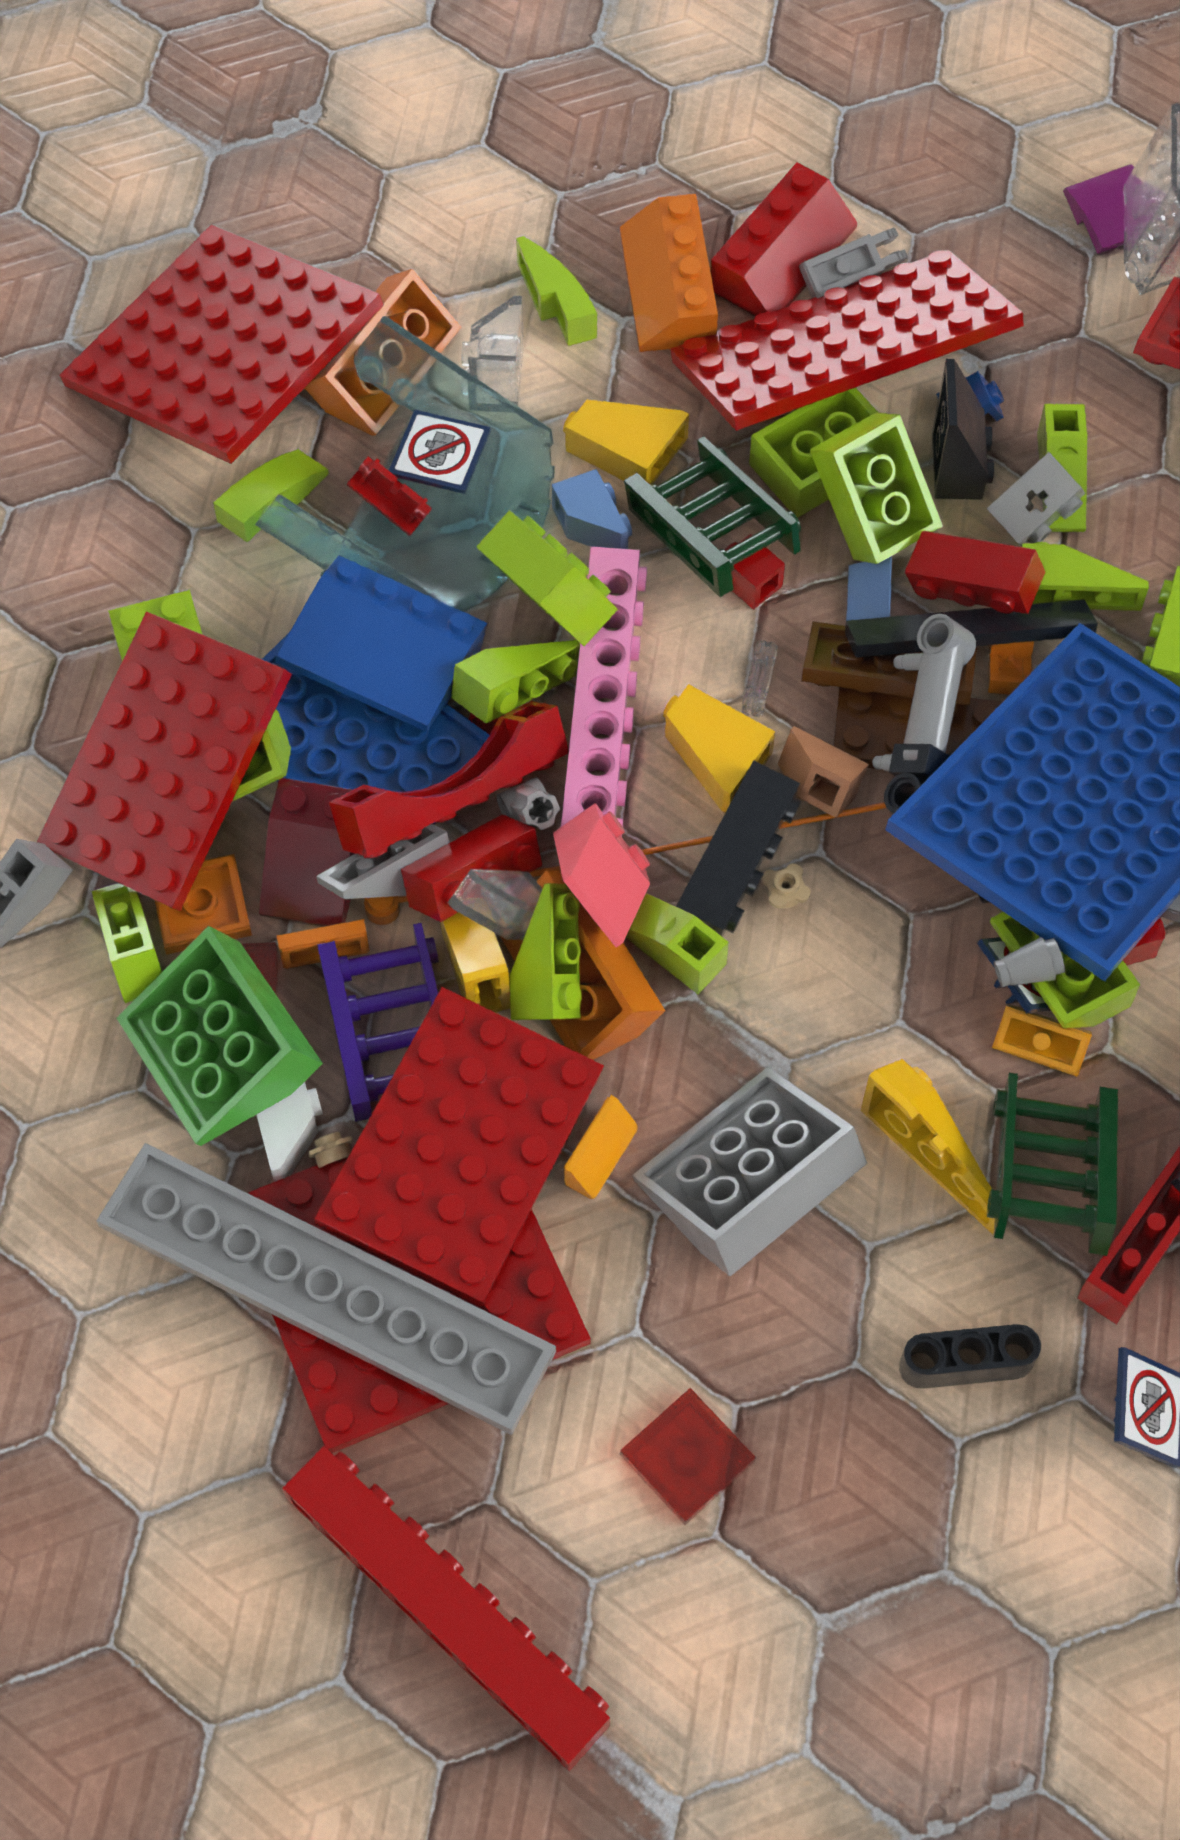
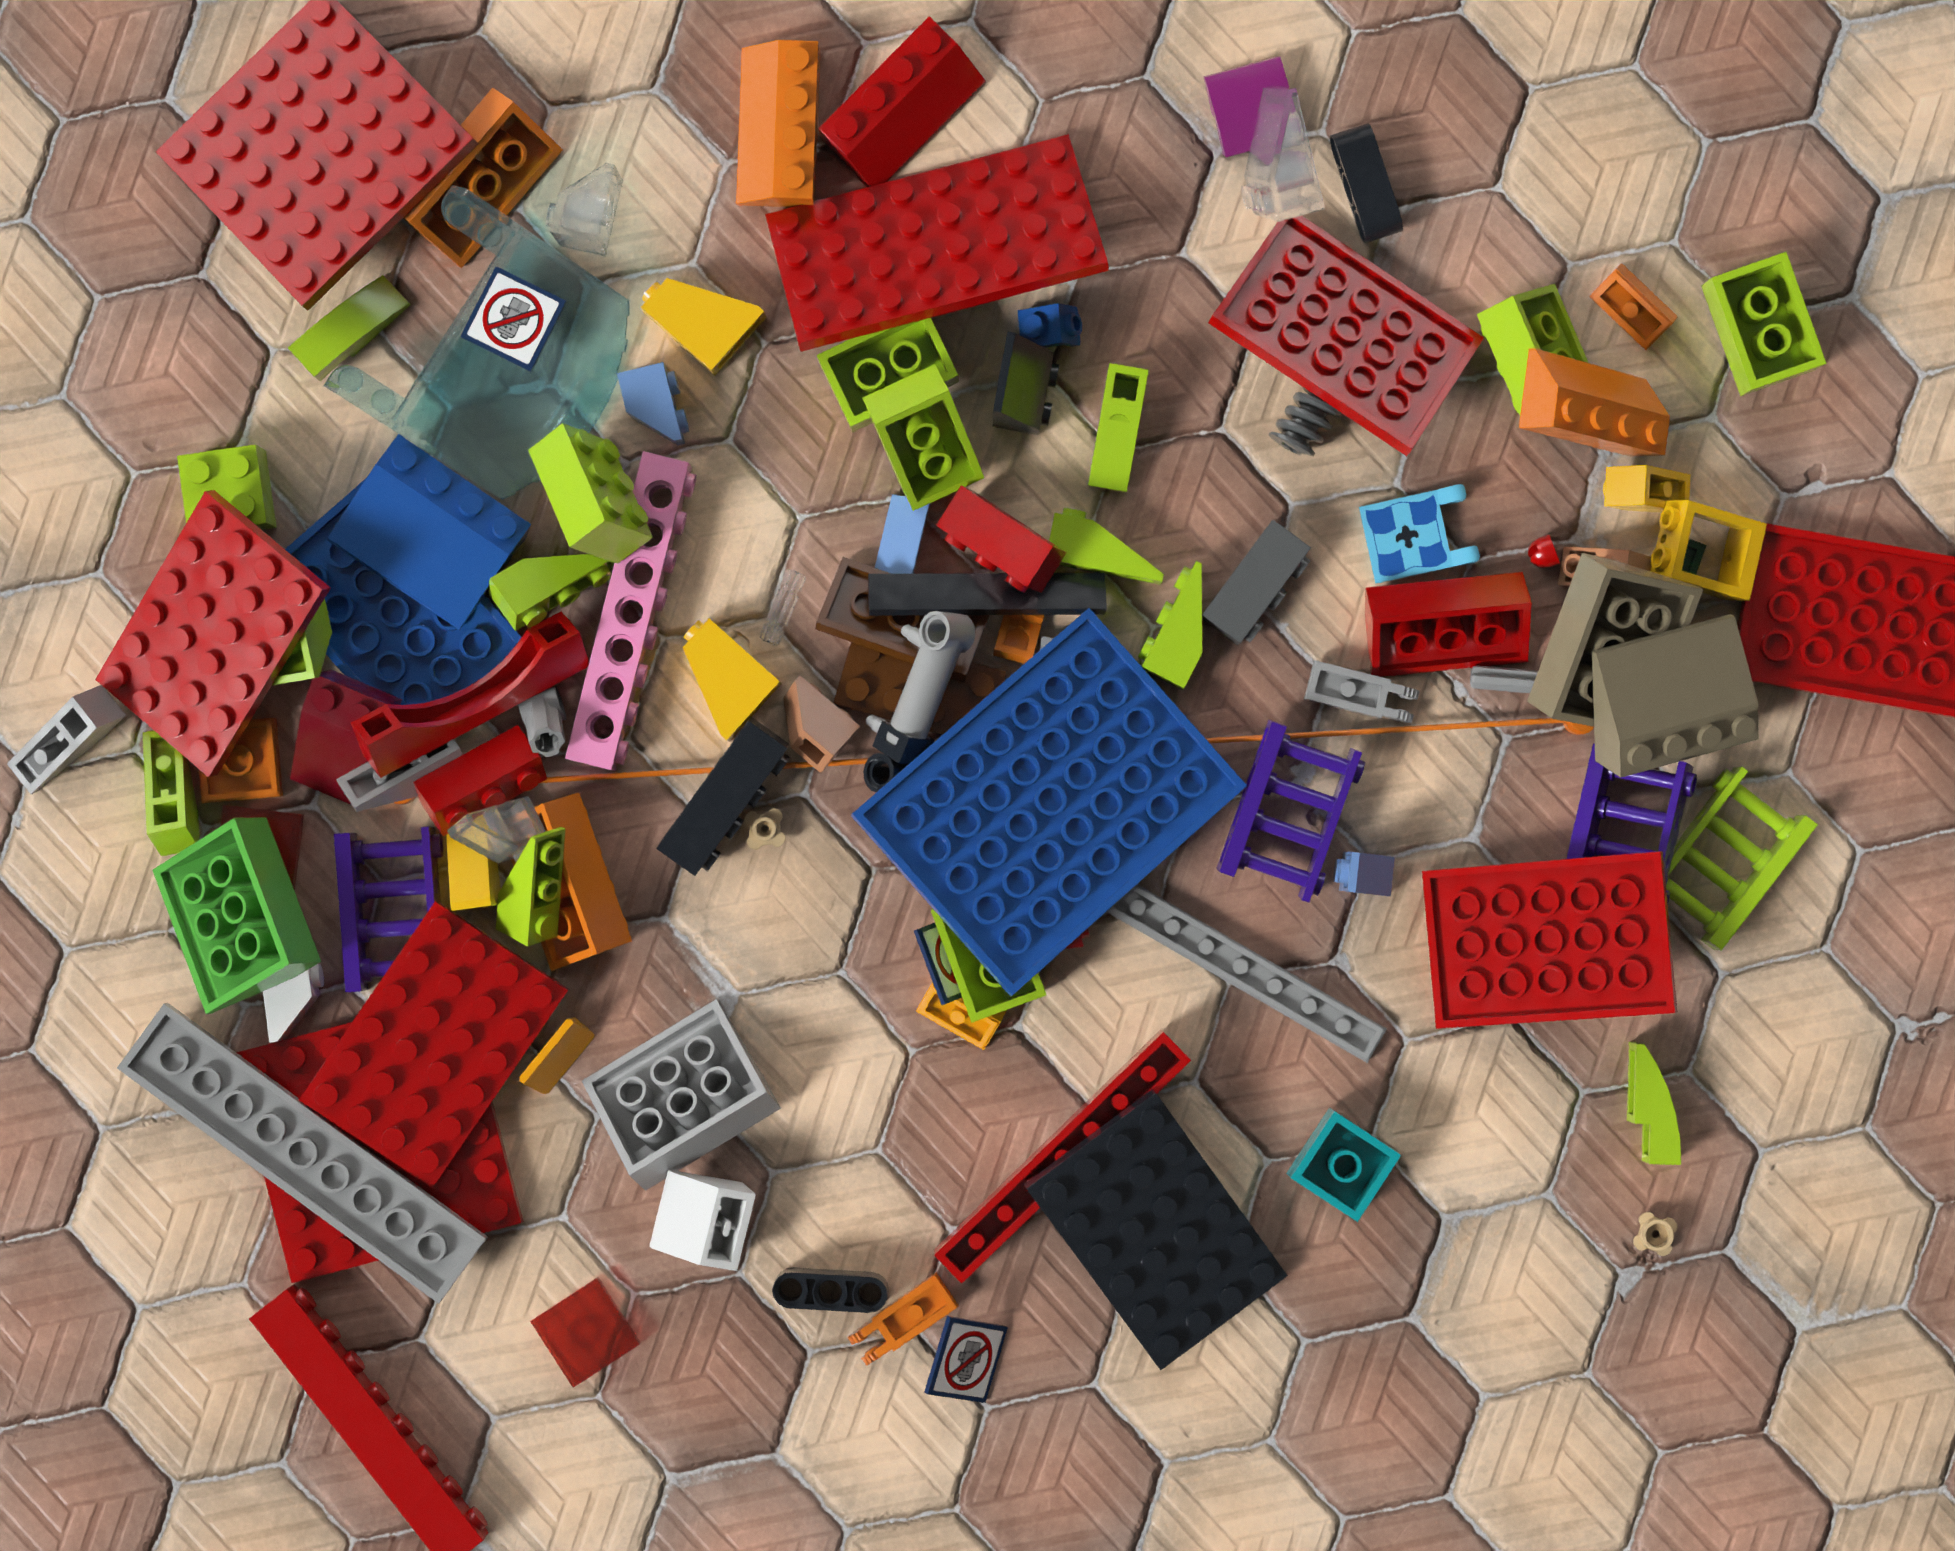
camera: 10 degrees right, 25 degrees up
orange tile [277,919,370,969] -> none
tan plate [309,1132,353,1168] -> none
red hinge [346,456,432,536] -> none
lime slope [516,236,597,346] -> none
coral slope [553,803,650,947] -> none
dark green fence [624,436,801,597] -> none
lime slope [626,893,729,994] -> none
red brick [725,534,785,610] -> none
light grey hinge [799,228,908,298] -> none
yellow wedge [860,1059,995,1235] -> none
light grey brick [987,452,1086,546] -> none
dark green fence [987,1072,1118,1256] -> none
light grey cone [994,937,1065,987] -> none
none -> white slope [650,1170,756,1271]
none -> orange hinge [847,1272,959,1365]

